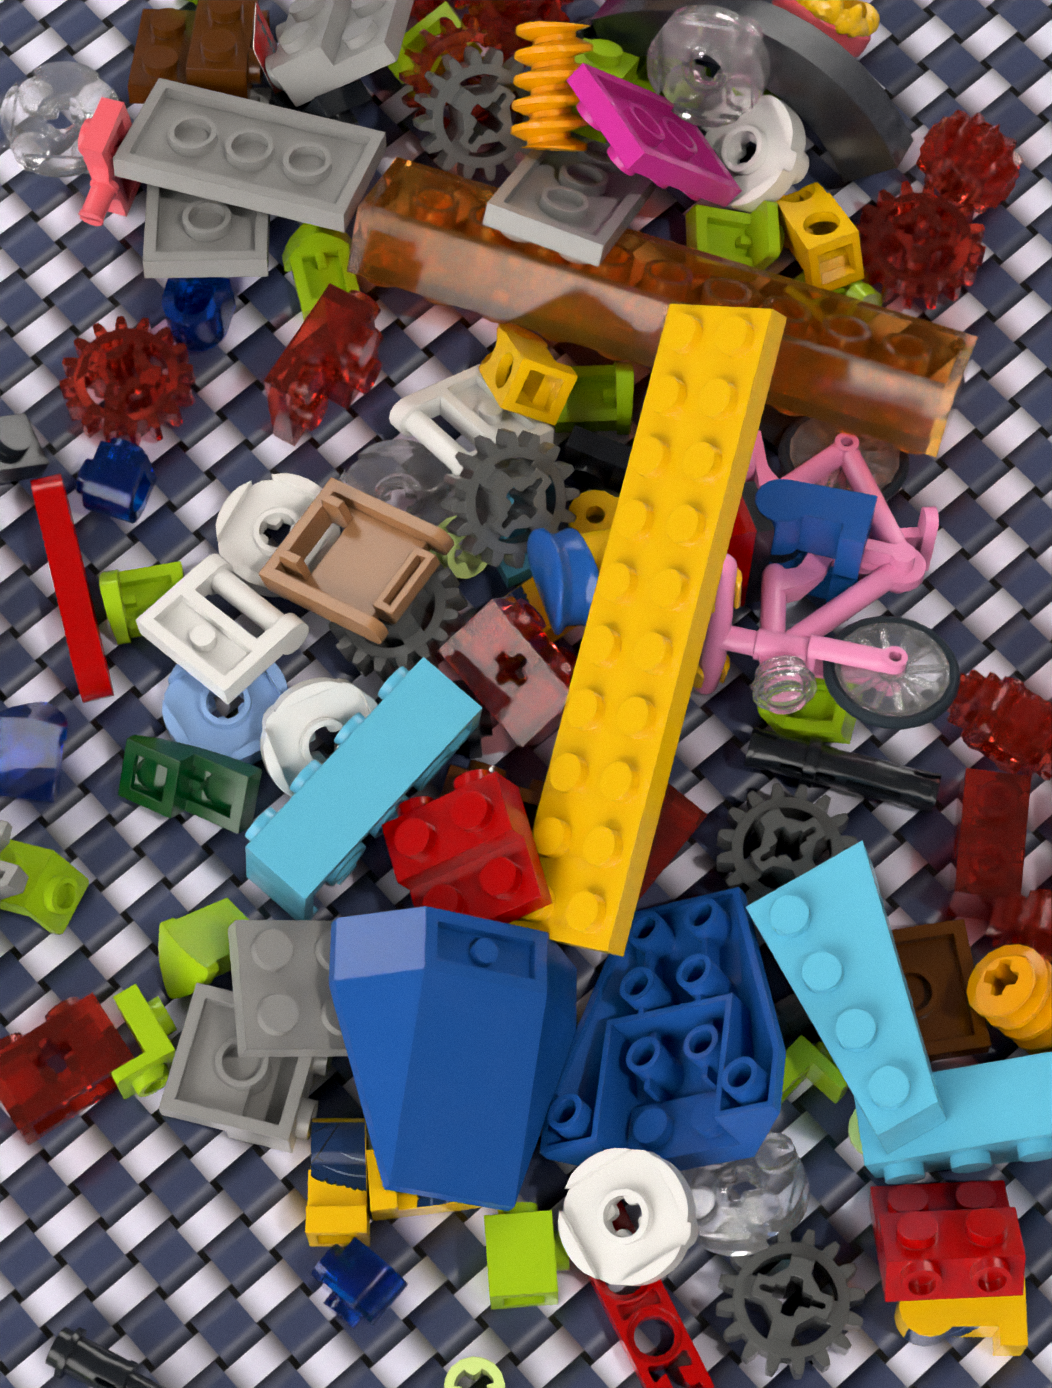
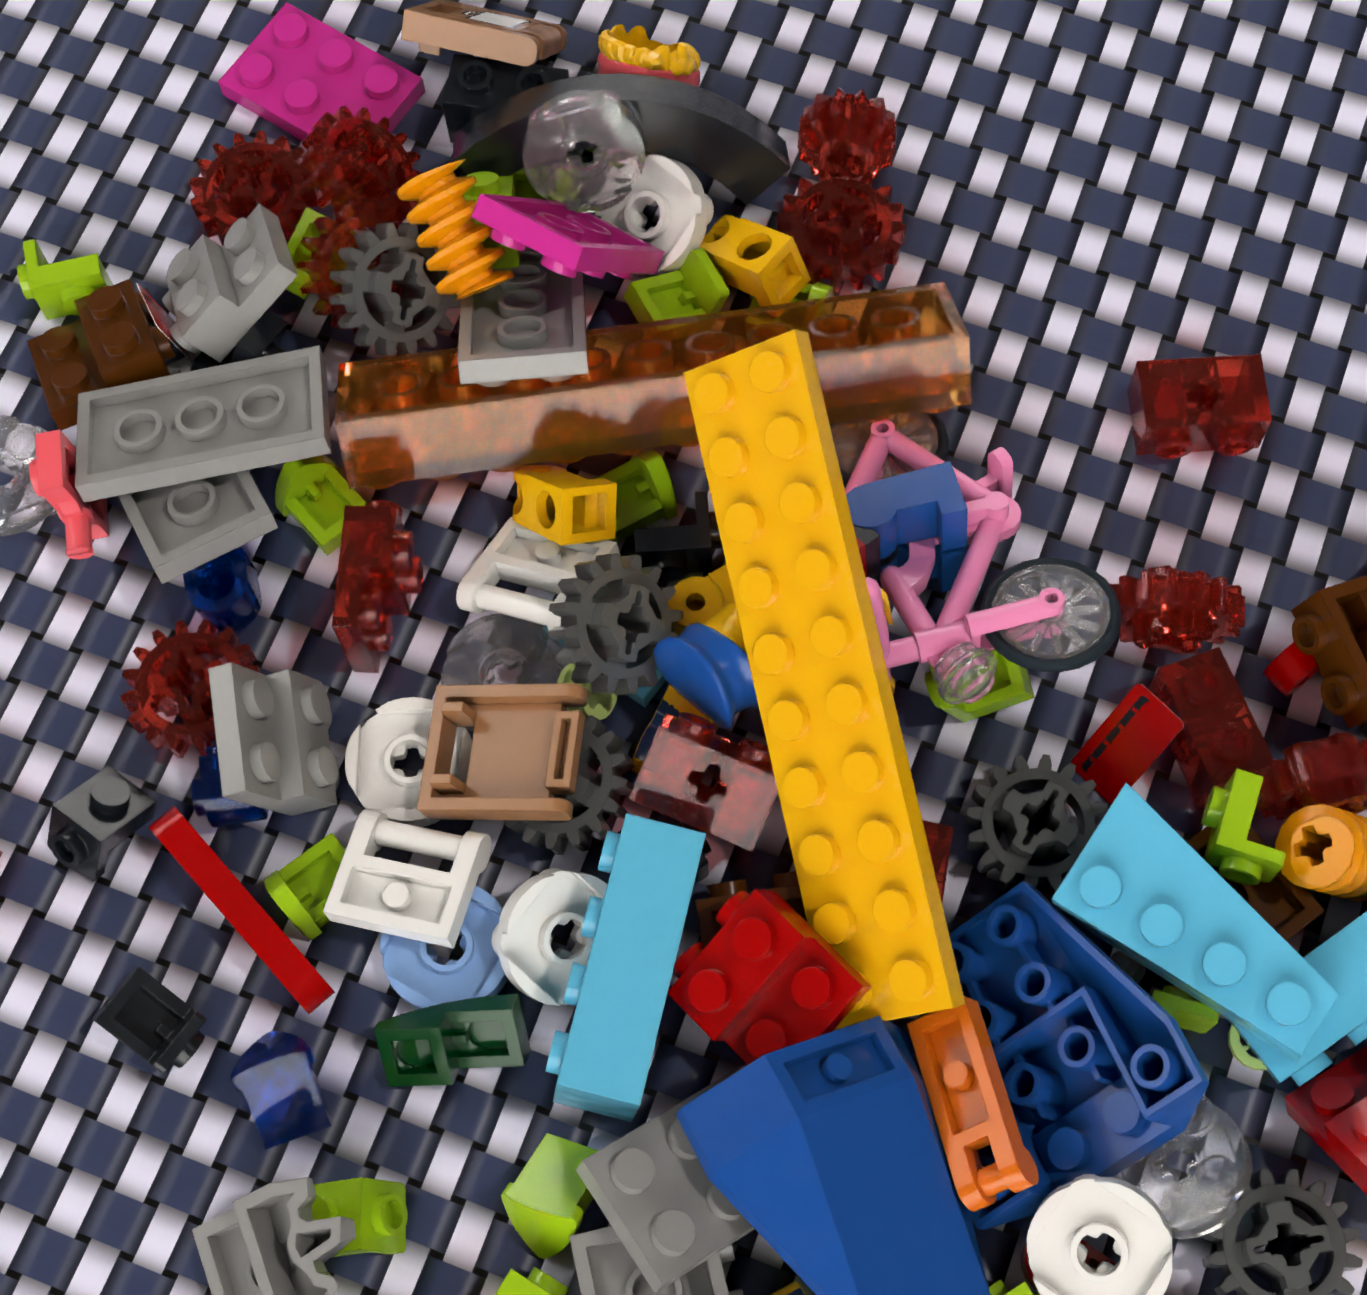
camera: 25 degrees left, 0 degrees up
black pin [744,726,942,814] -> none
none -> light grey plate [208,662,340,816]
none -> orange plate [907,996,1039,1212]
none -> red sticker [1071,684,1184,805]
none -> lime bracket [1201,768,1286,885]

